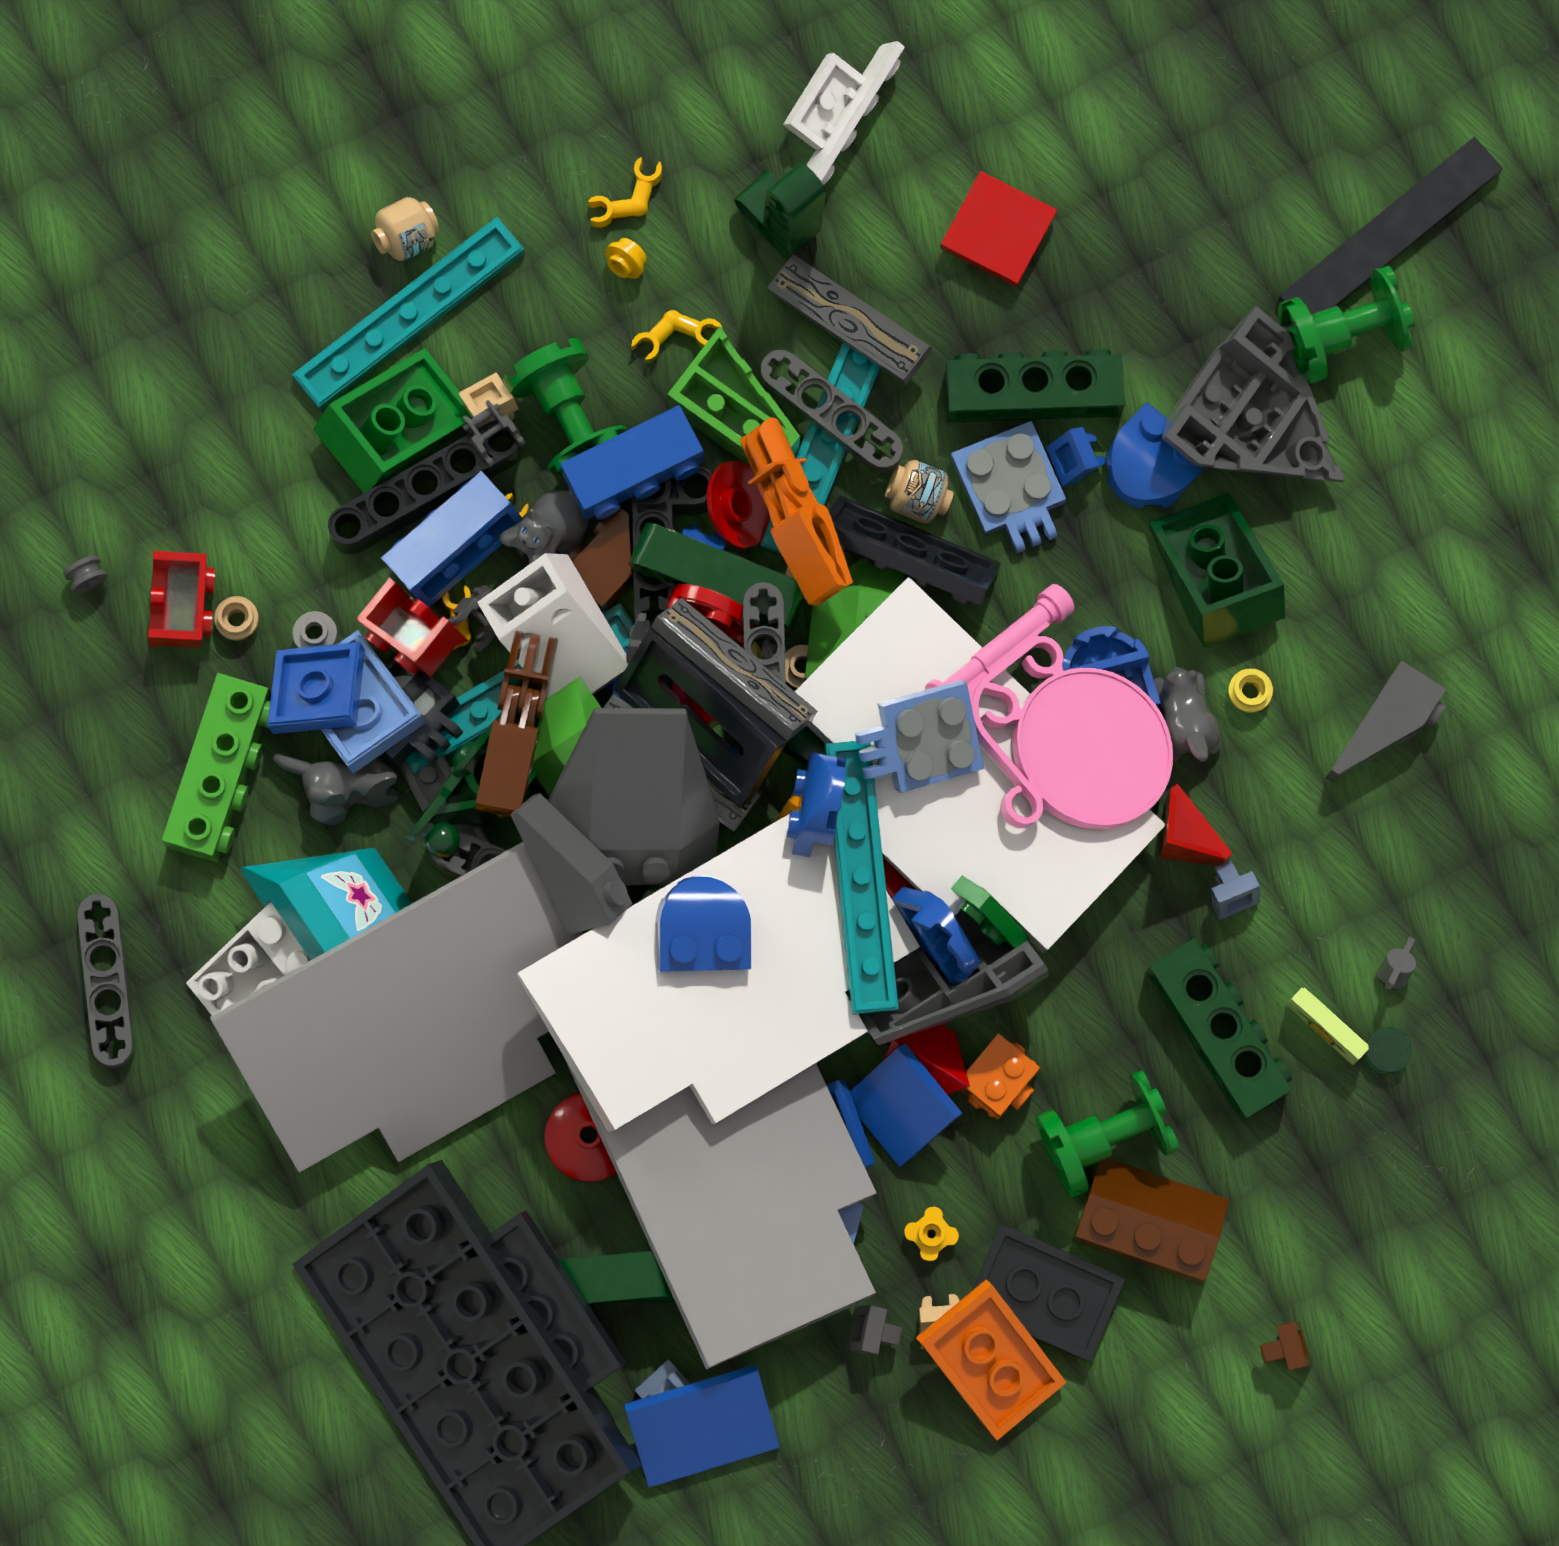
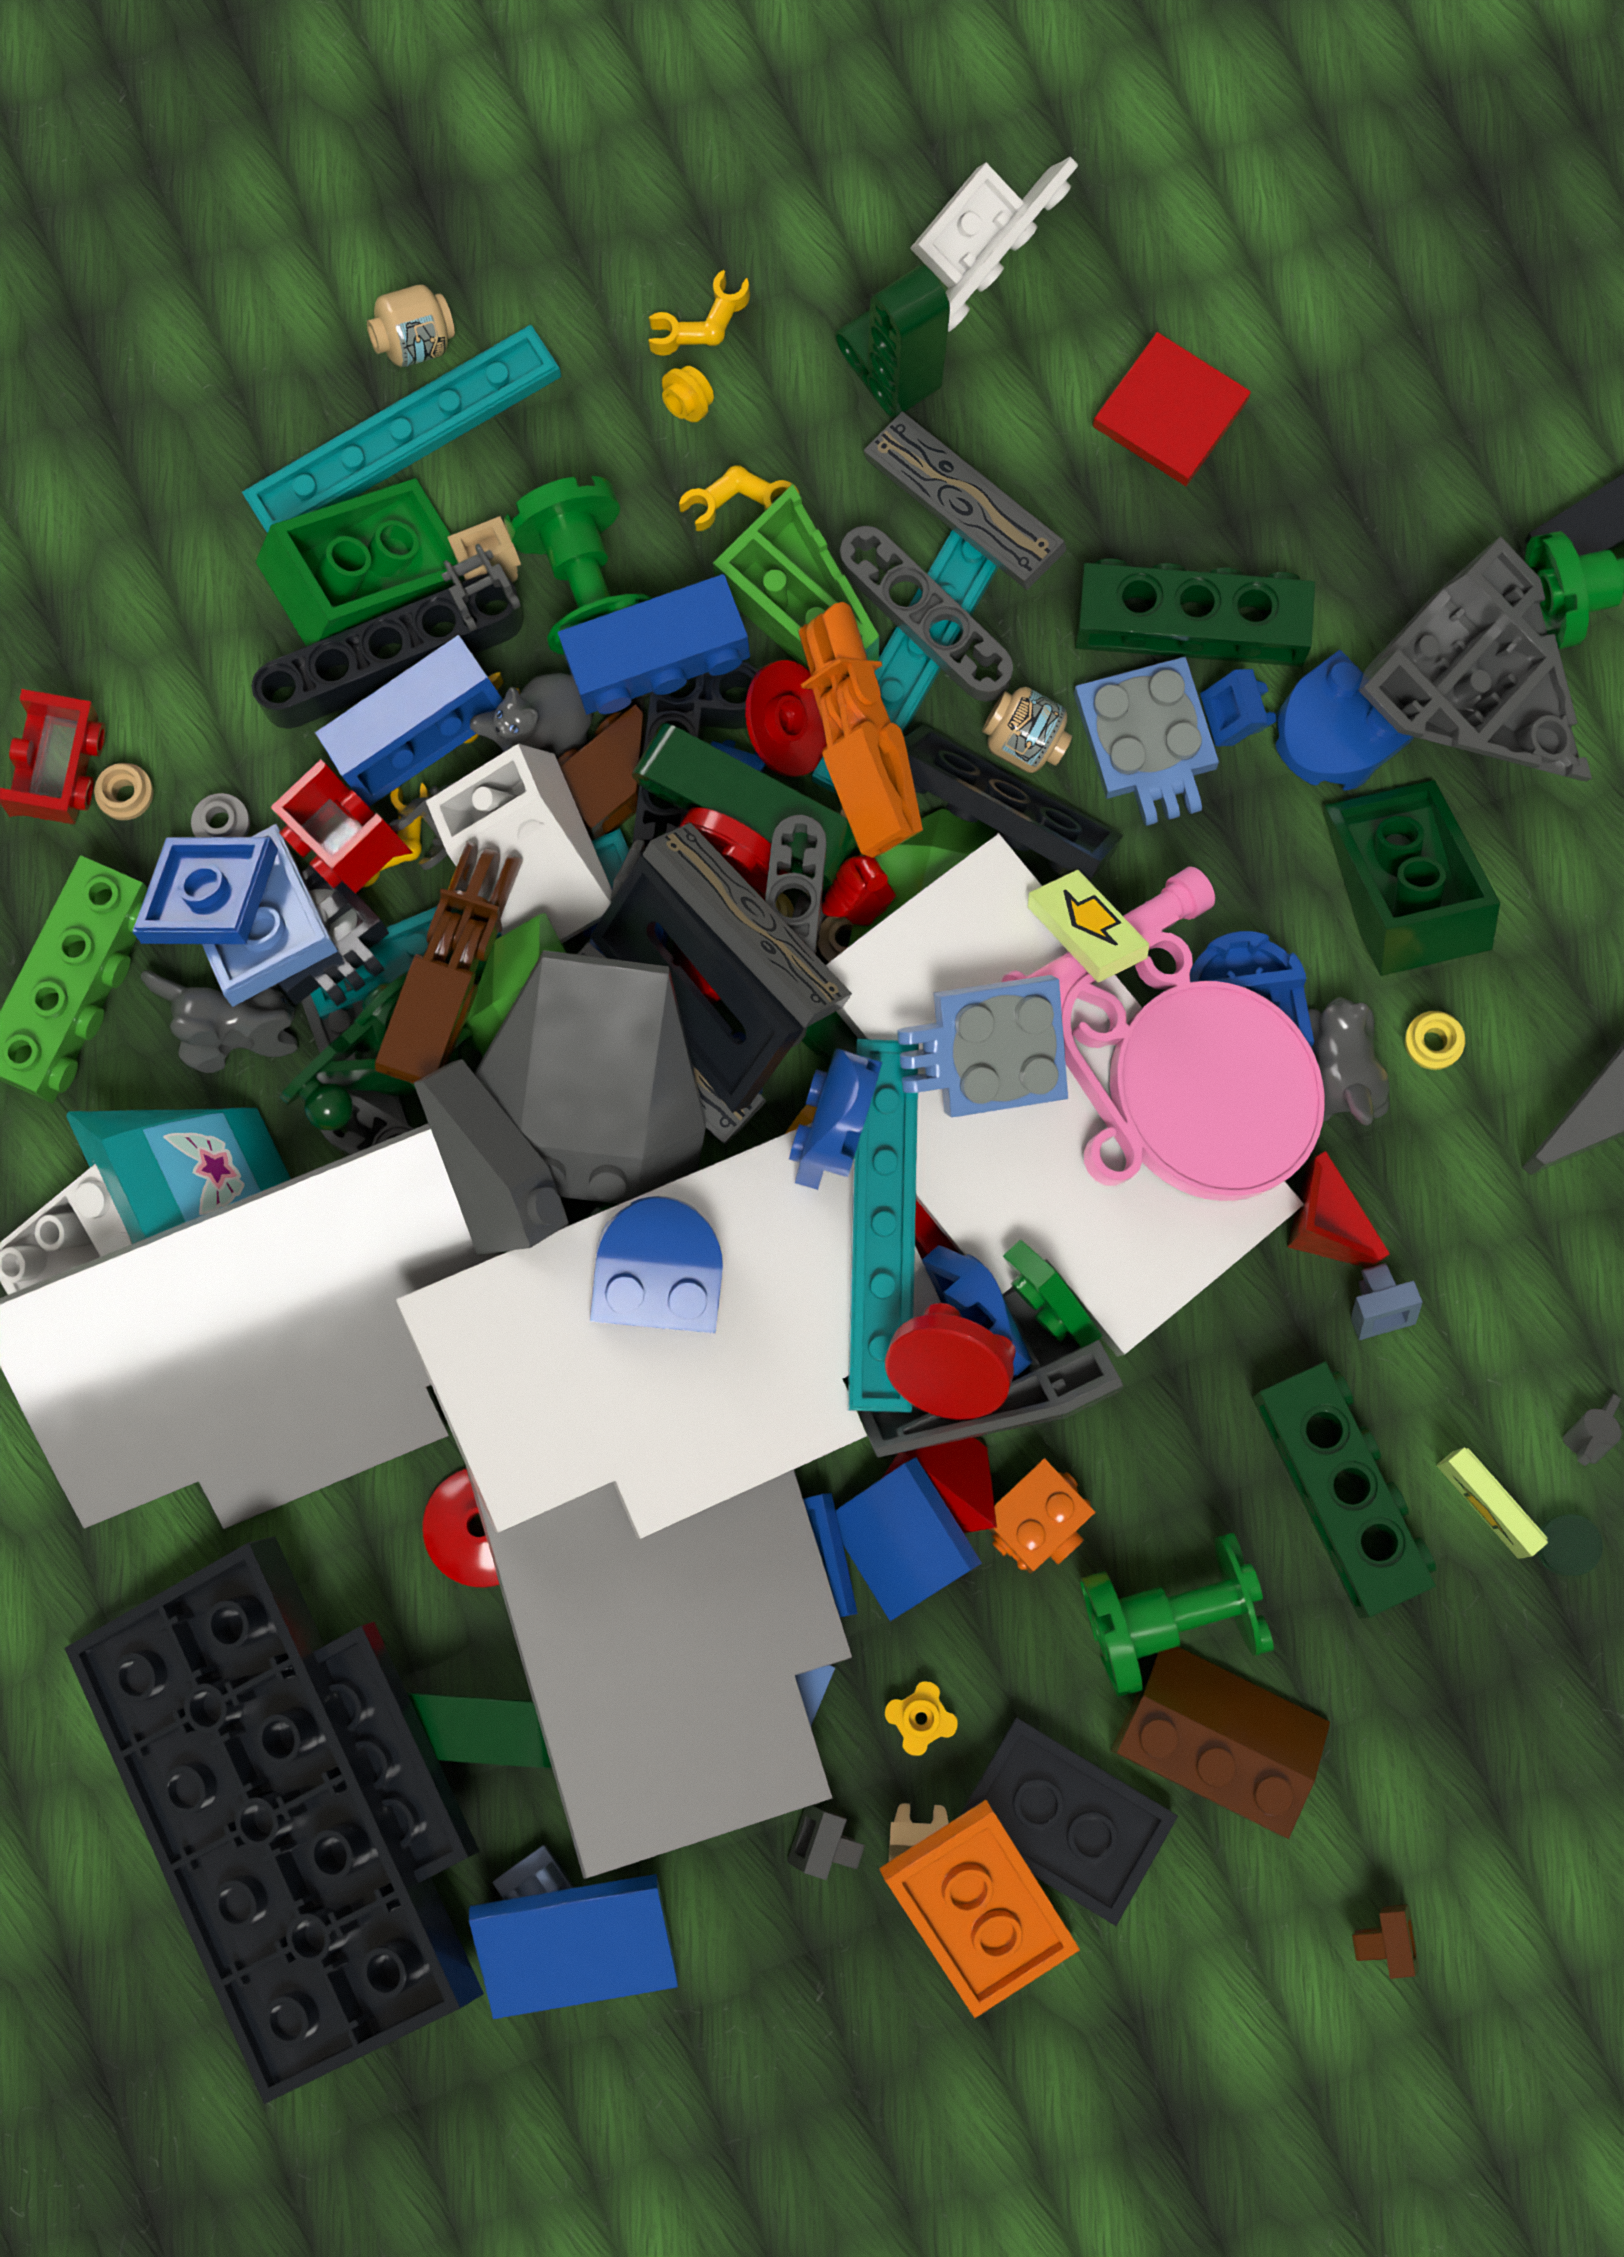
camera: 15 degrees right, 0 degrees up
none -> red arm [821,855,897,926]
none -> red tile [885,1303,1016,1420]
none -> yellowish green tile [1028,870,1149,983]

